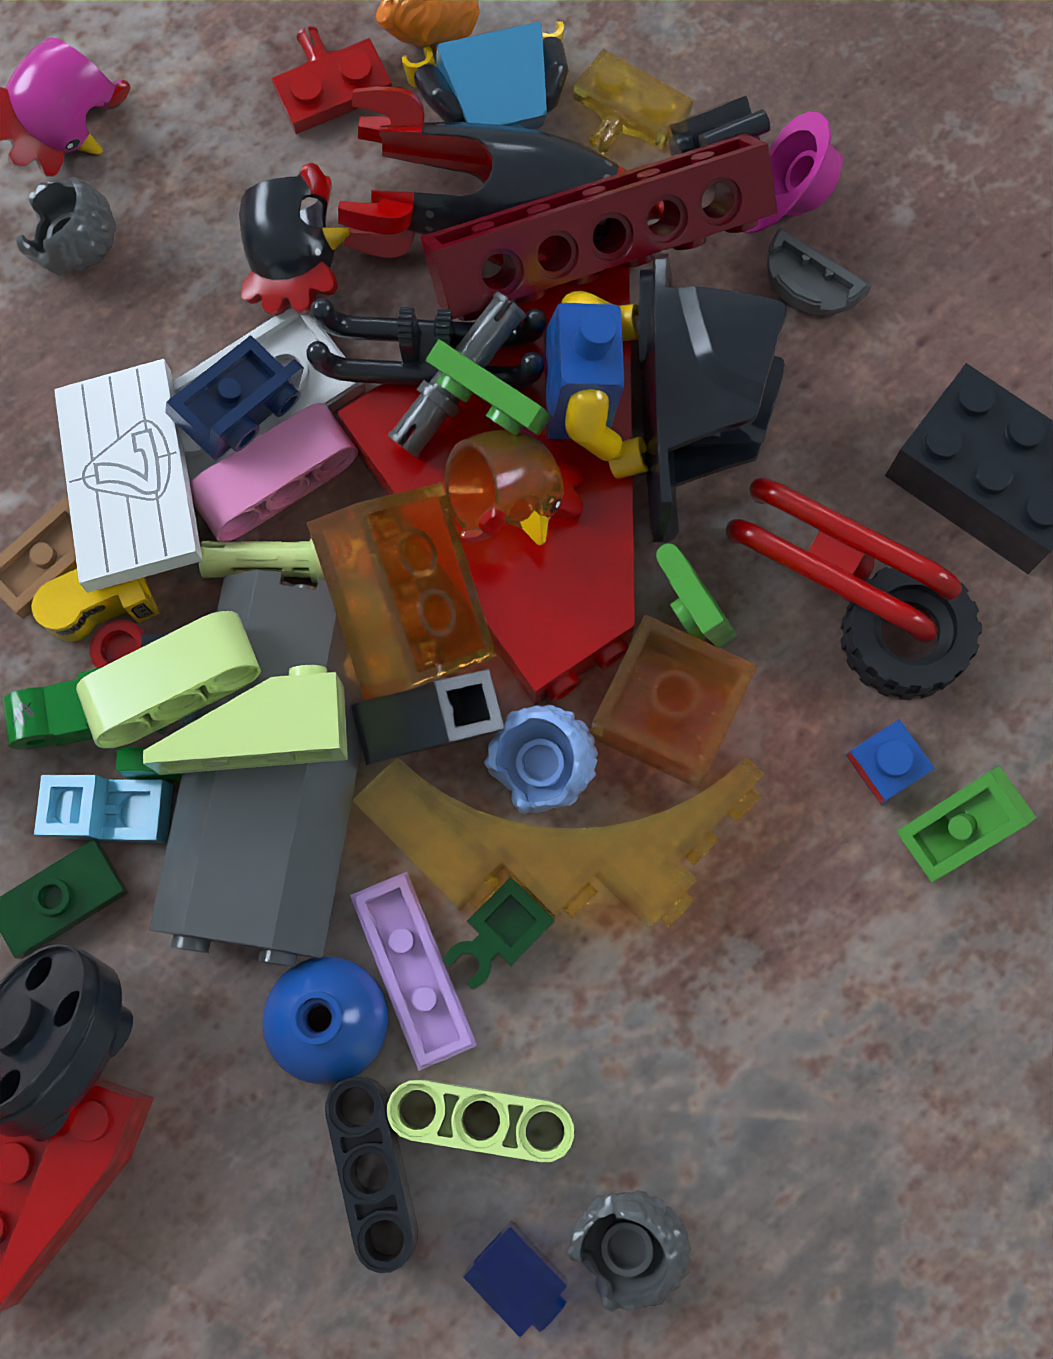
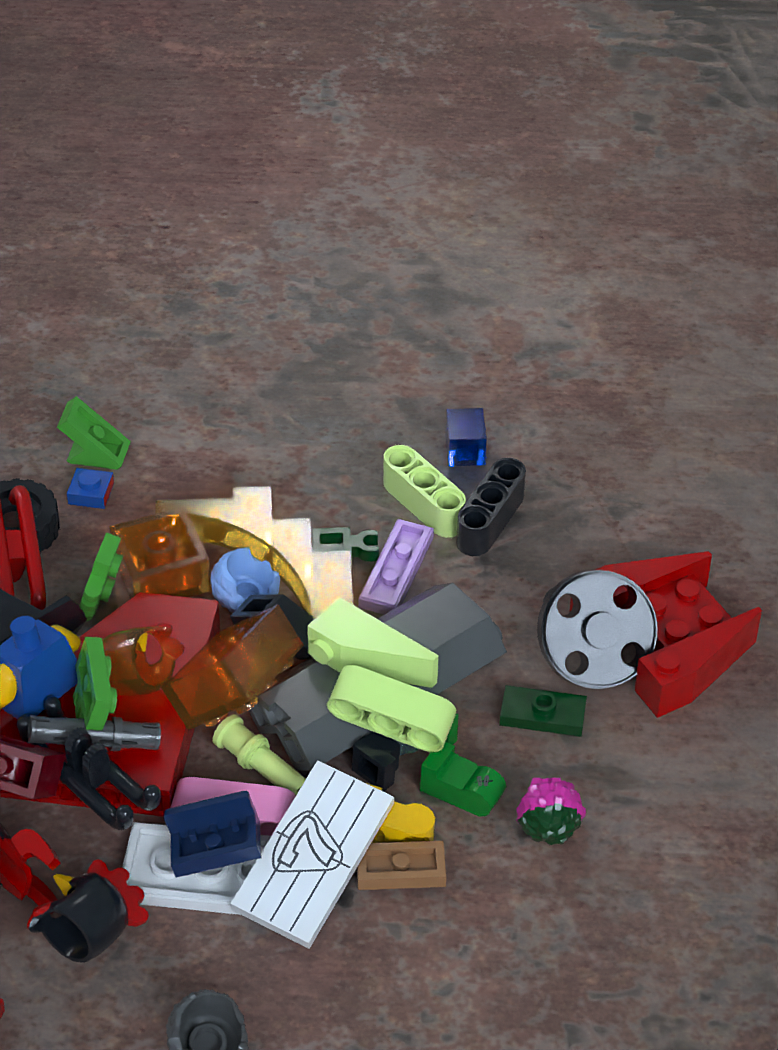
camera: 140 degrees left, 30 degrees down
medium azure slope [34,775,174,844] -> none
red tile [89,620,146,668] -> none
blue piece [262,956,389,1085] -> none
dark grey hair [567,1190,691,1312] -> none

